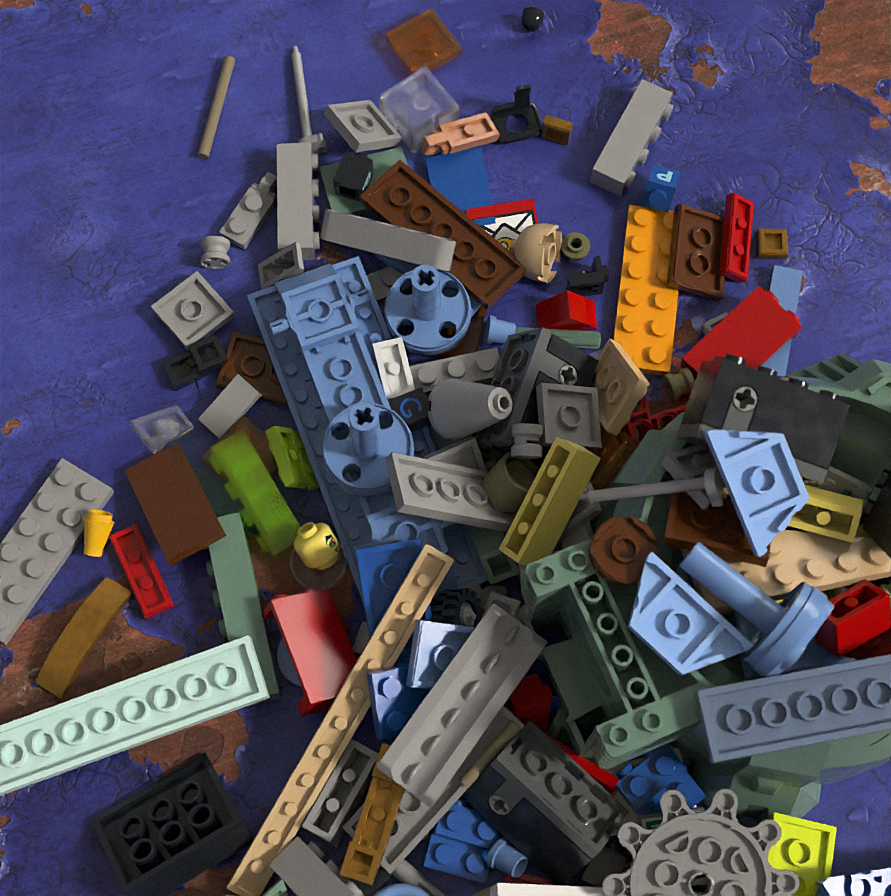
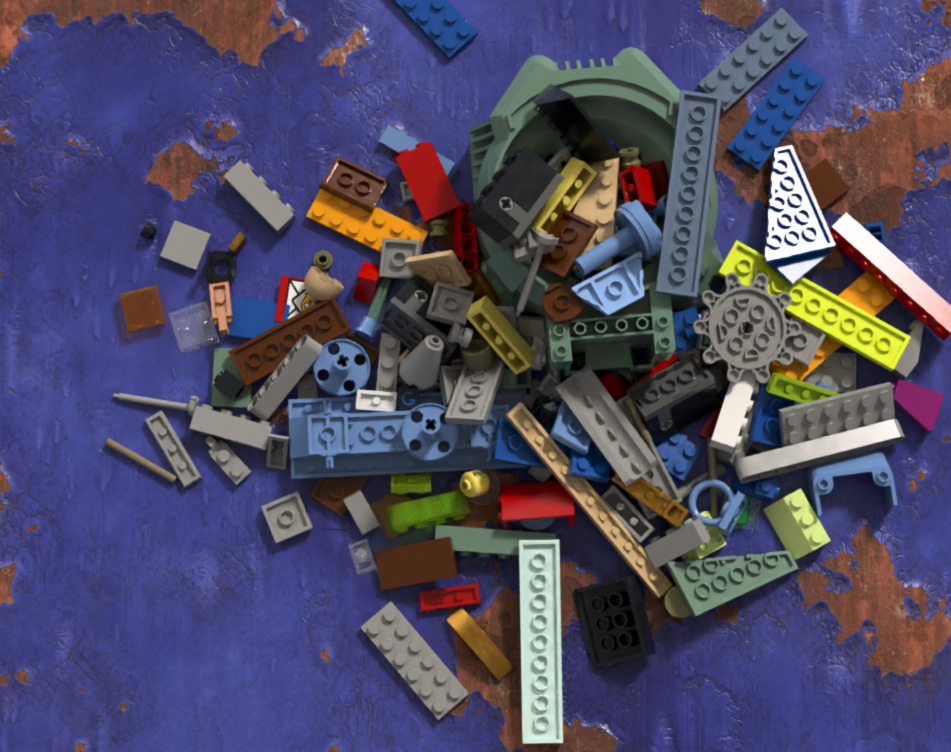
camera: 70 degrees left, 10 degrees up
yellow cone [83,509,115,557] -> none
black slope [162,334,228,391] -> none
light grey wheel [200,236,230,269] -> none
light grey plate [324,100,402,152] -> none
medium blue piece [487,837,528,879] -> none
black bracket [566,256,609,297] -> none
blue brick [640,164,681,213] -> none
light blue wing [703,429,810,557] -> none
red tile [719,192,754,283] -> none
pearl gold tile [756,228,788,260] -> none
none -> light grey tile [145,410,202,488]
none -> light grey tile [160,221,212,271]
none -> light grey plate [379,238,422,280]

